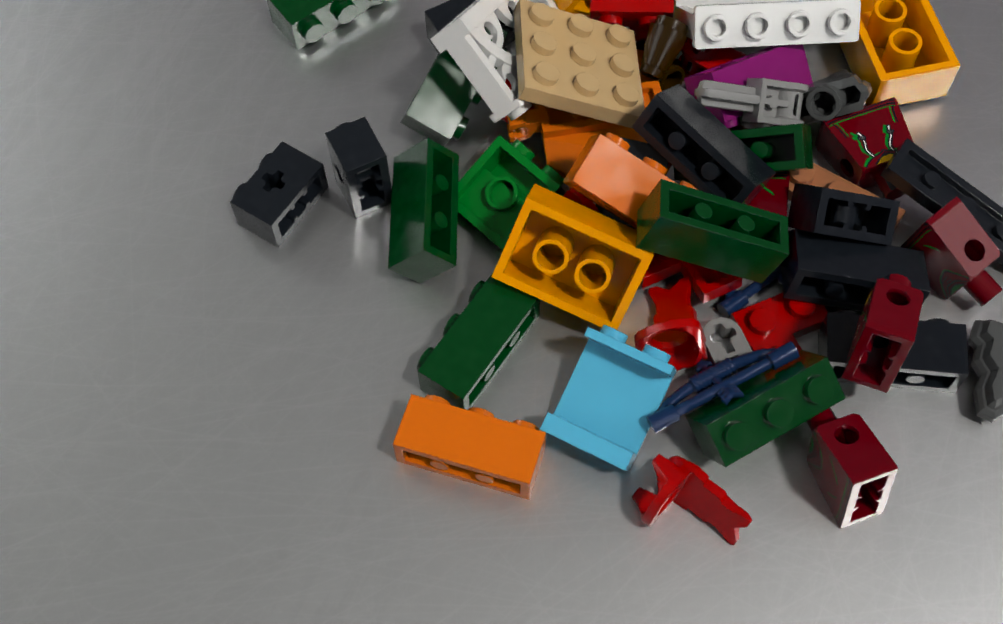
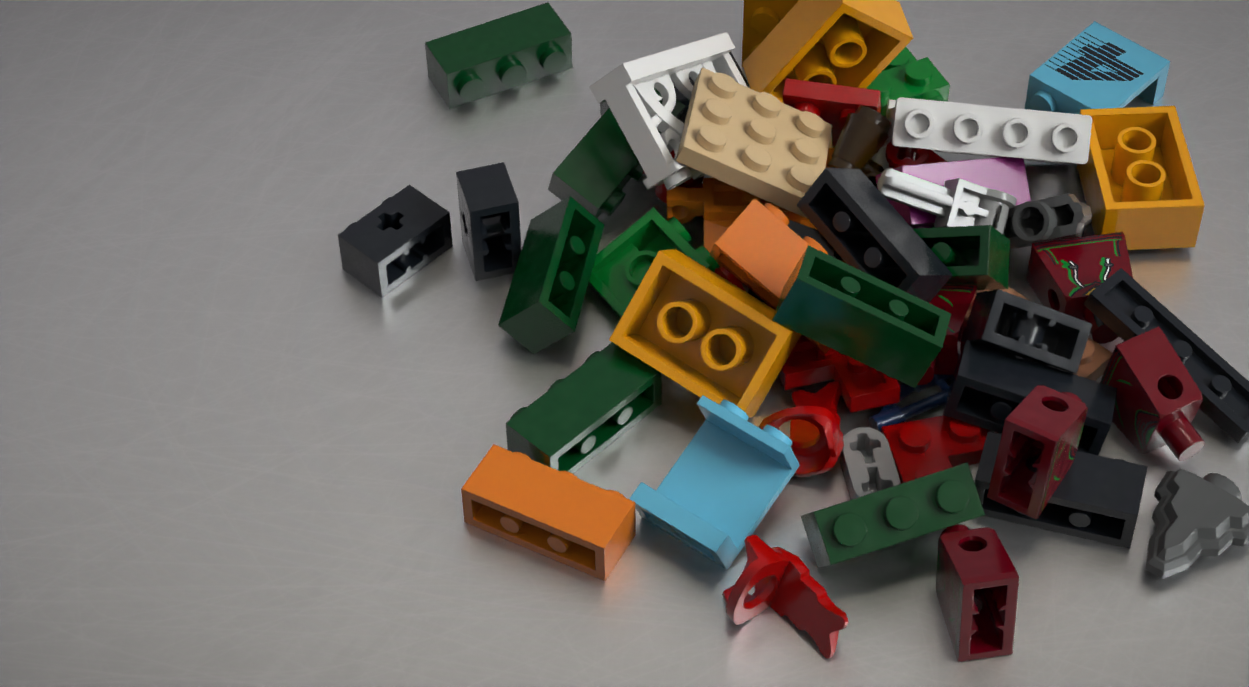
camera: 10 degrees right, 15 degrees down
dark blue piece [646,341,799,433] -> none

